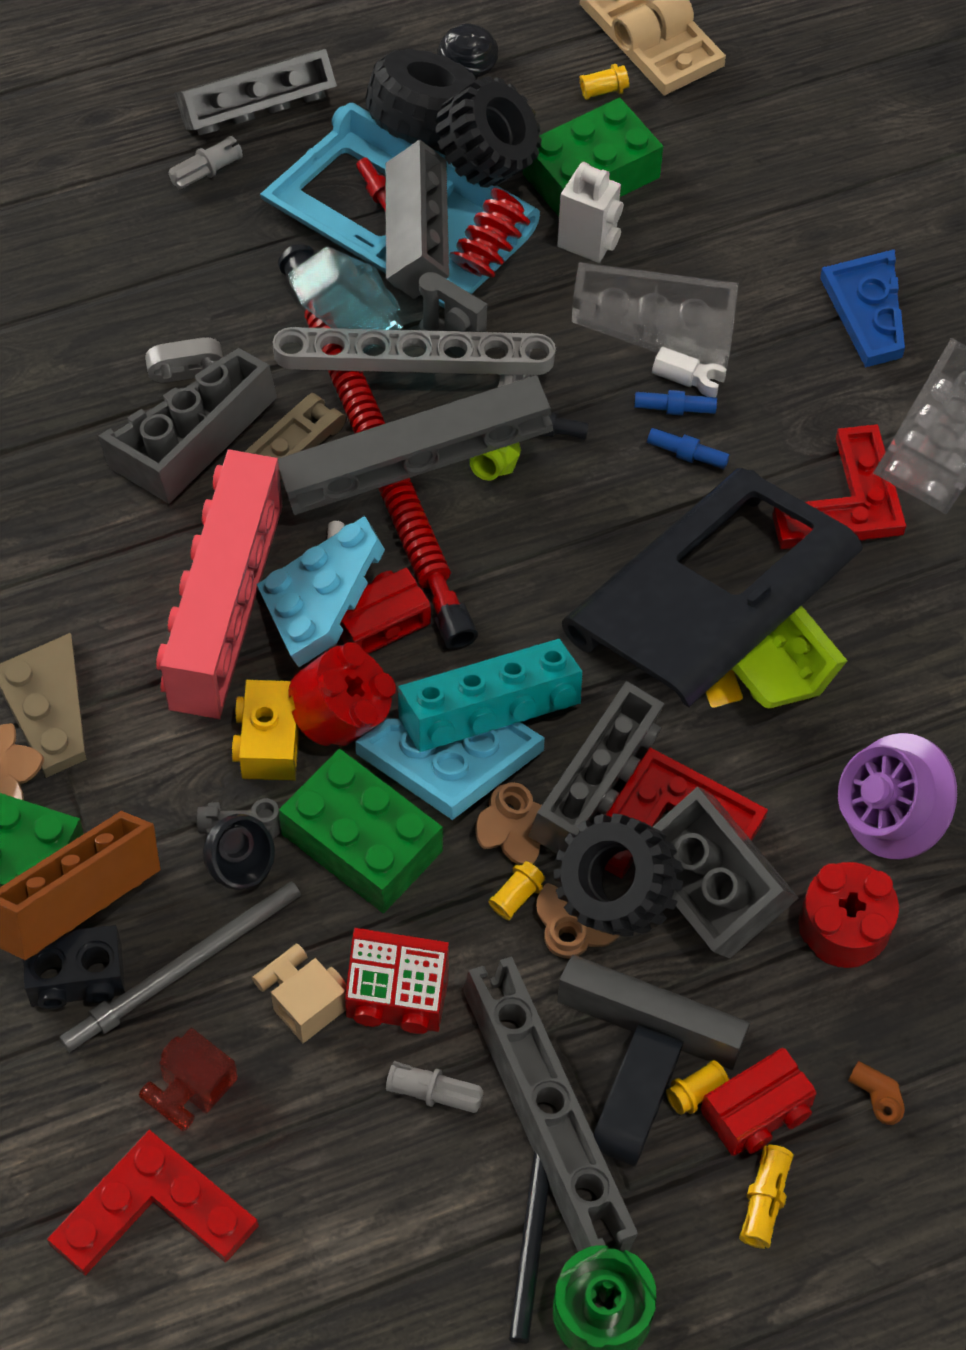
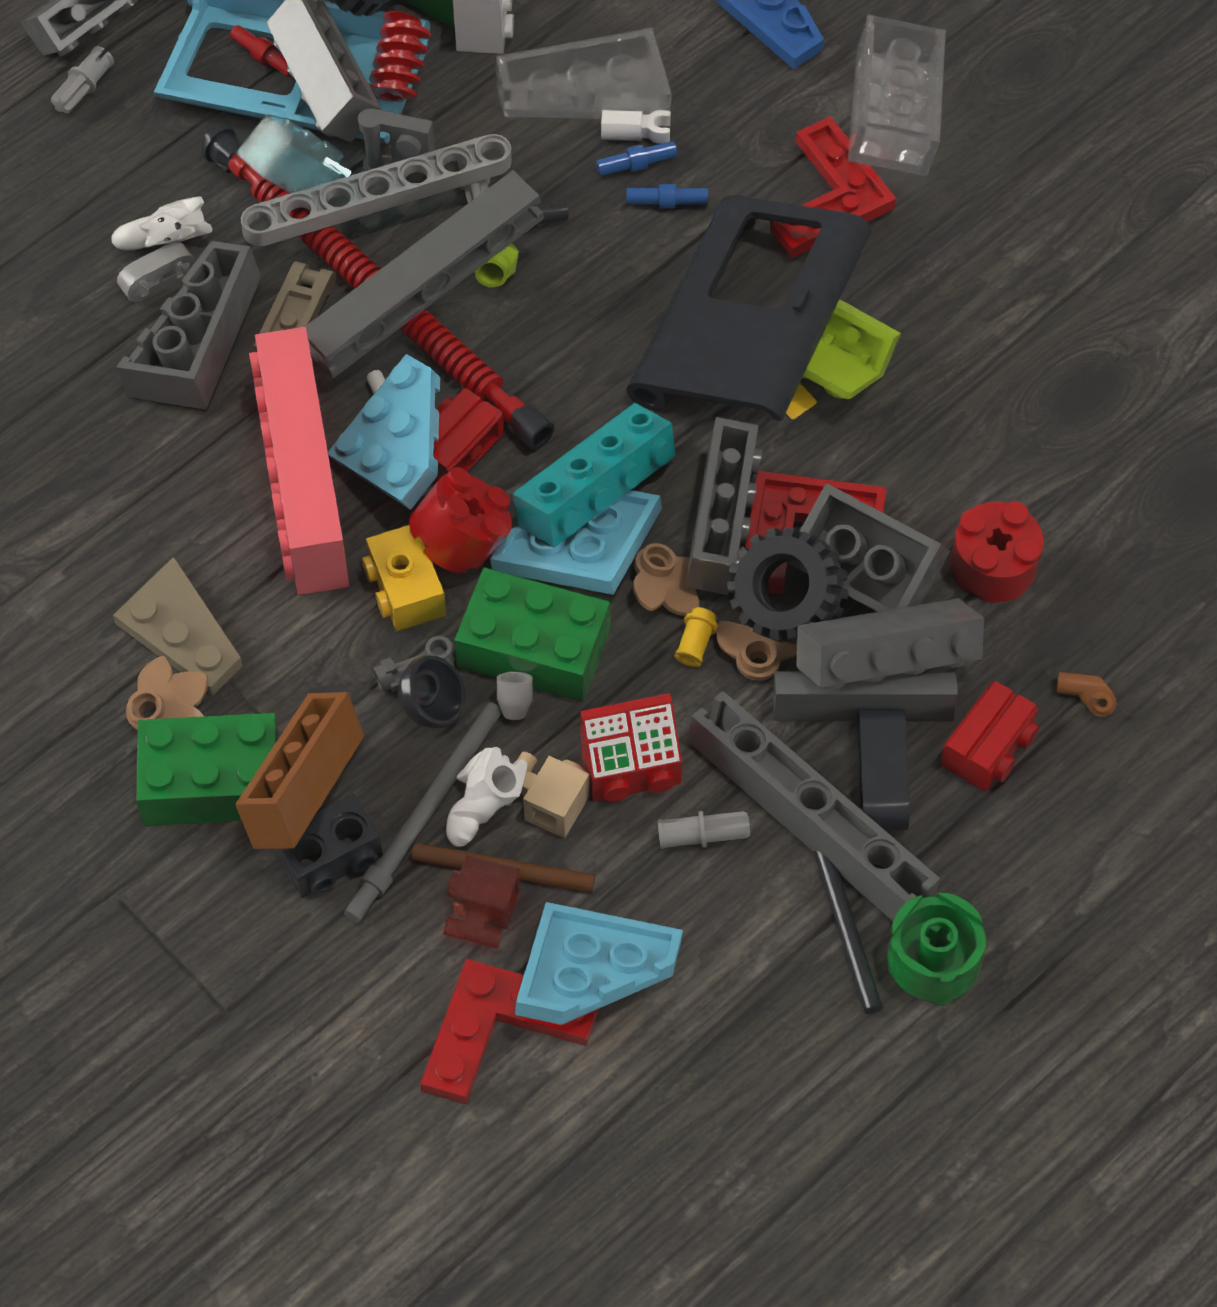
camera: 20 degrees left, 0 degrees up
yellow pin [666,1060,729,1115] -> none
yellow pin [739,1145,794,1249] -> none
medium lavender piece [838,733,957,860] -> none
none -> white animal [112,197,212,250]
none -> reddish brown bar [411,842,595,893]
none -> white animal [446,747,528,847]
none -> light grey hose [497,672,533,720]
none -> medium azure plate [515,902,683,1025]
none -> dark grey brick [797,598,984,689]

